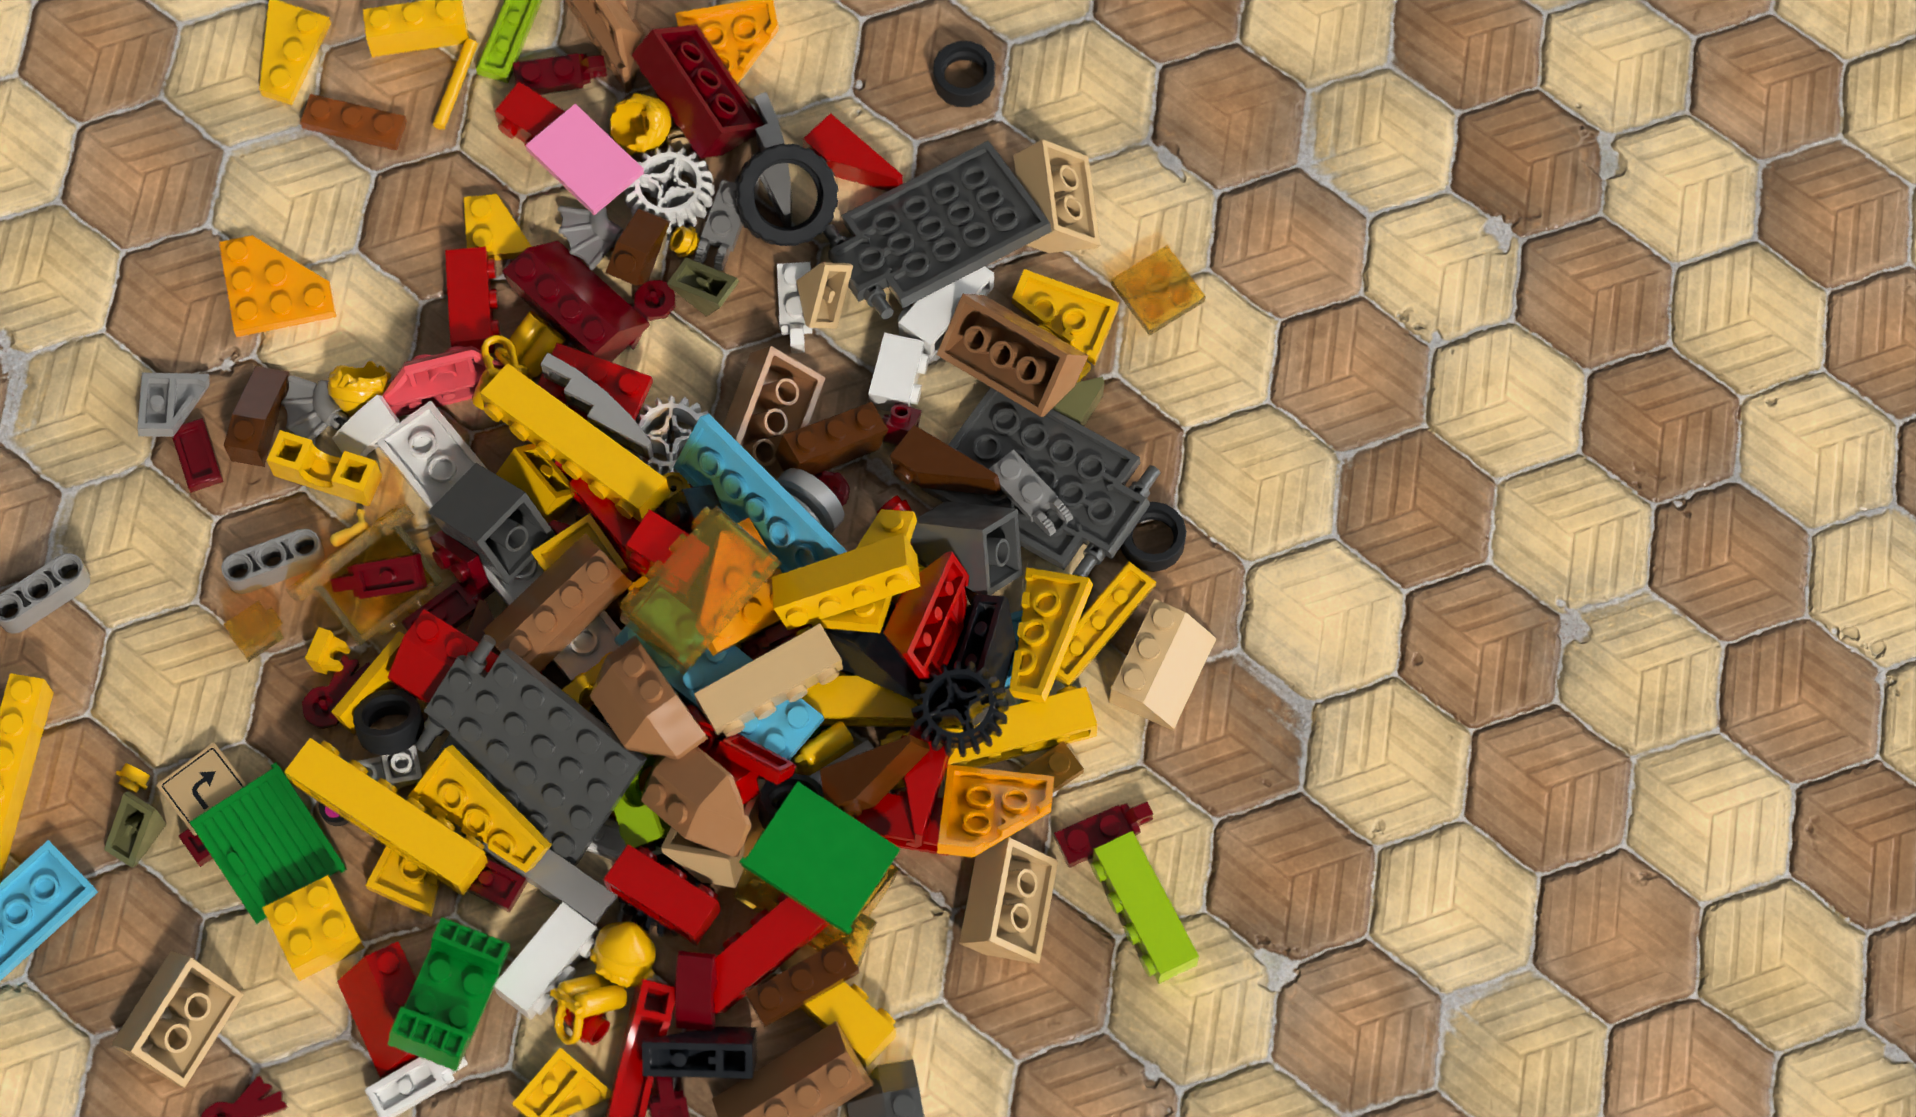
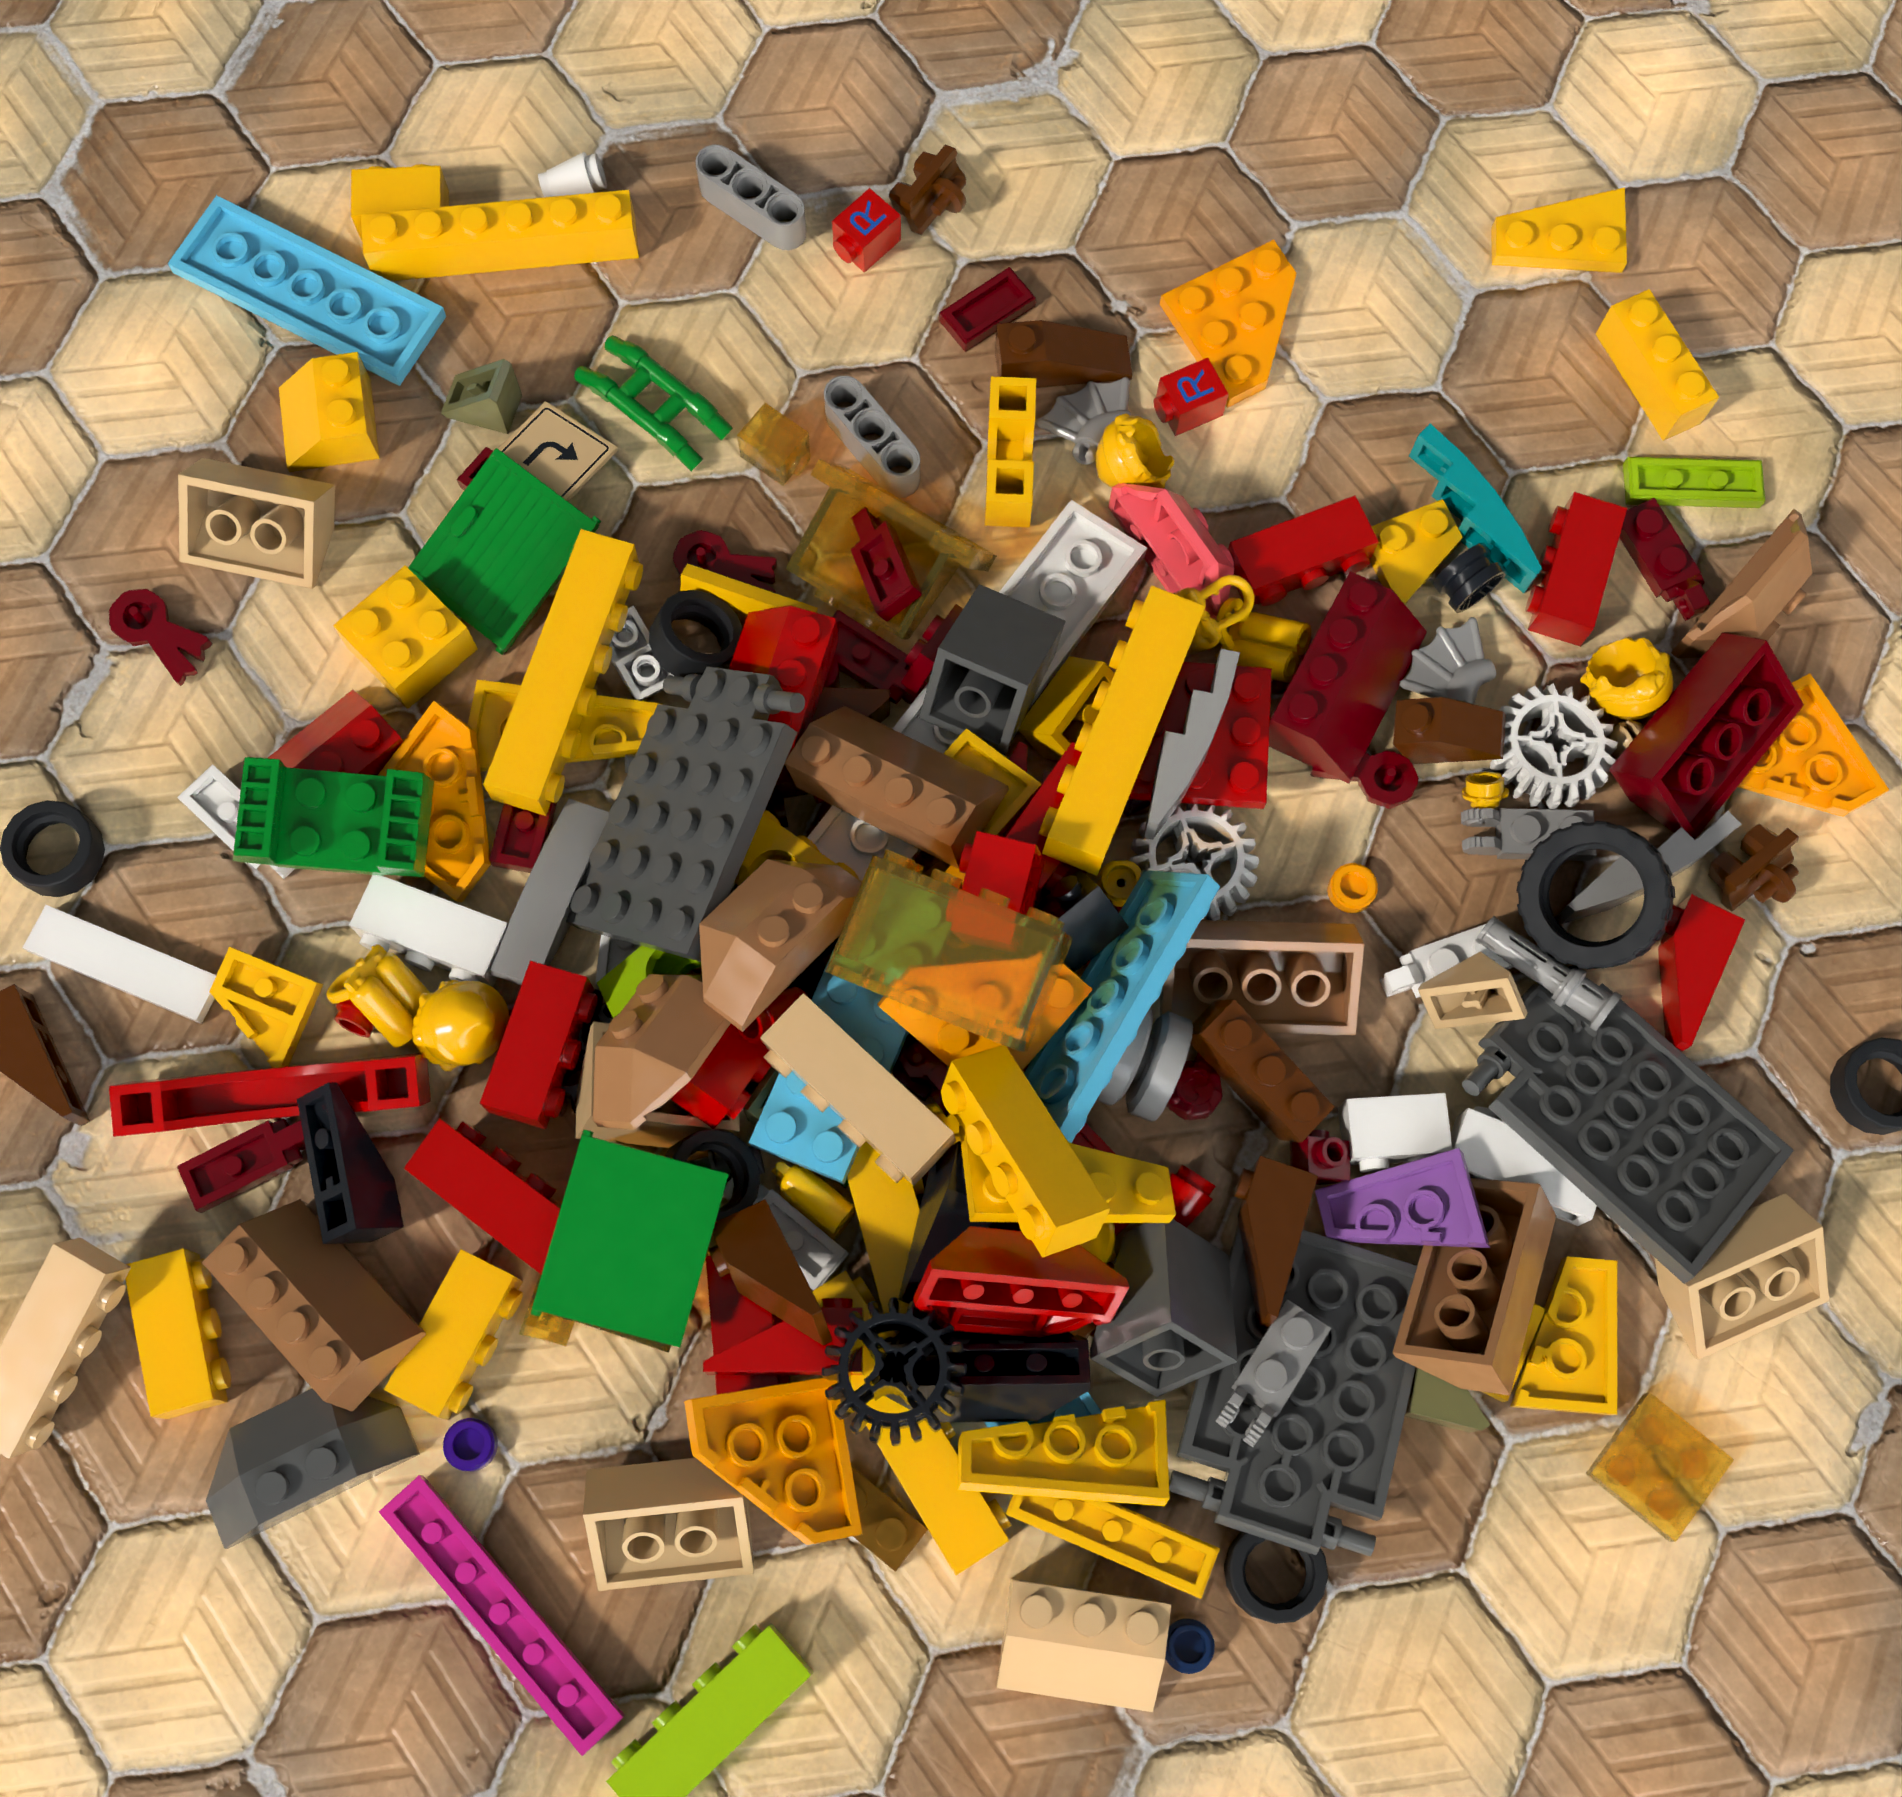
camera: 70 degrees right, 5 degrees up
yellow plate [116,763,150,793] -> none
light grey wing [137,373,210,437] -> none
dark orange plate [300,94,407,151] -> none
yellow tile [305,627,351,675] -> none
light yellow piece [330,509,369,547] -> none
white slope [332,394,401,457] -> none
yellow wing [407,745,552,873] -> none
yellow bar [432,39,478,130] -> none
bright pink tile [525,104,644,215] -> none
olive slope [667,258,739,317] -> none
dark red slope [675,951,717,1031] -> none
red tile [716,734,797,785] -> none
reddish brown plate [746,939,860,1028] -> none
dark red hinge [1054,801,1154,868] -> none
none -> yellow slope [279,352,380,472]
none -> light orange plate [378,701,491,902]
none -> dark pink plate [379,1475,625,1756]
none -> dark purple tile [443,1418,498,1471]
none -> green piece [574,335,733,471]
none -> red brick [832,188,901,273]
none -> reddish brown hips [889,144,967,235]
none -> red brick [1153,357,1229,436]
none -> dark blue plate [1165,1618,1215,1674]
none -> medium lavender wing [1315,1148,1490,1248]
none -> light orange tile [1327,863,1378,913]
none -> teal slope [1409,423,1542,593]
none -> black wheel [1433,542,1508,613]
none -> light grey pin [1476,916,1622,1031]
none -> reddish brown hips [1708,823,1799,912]

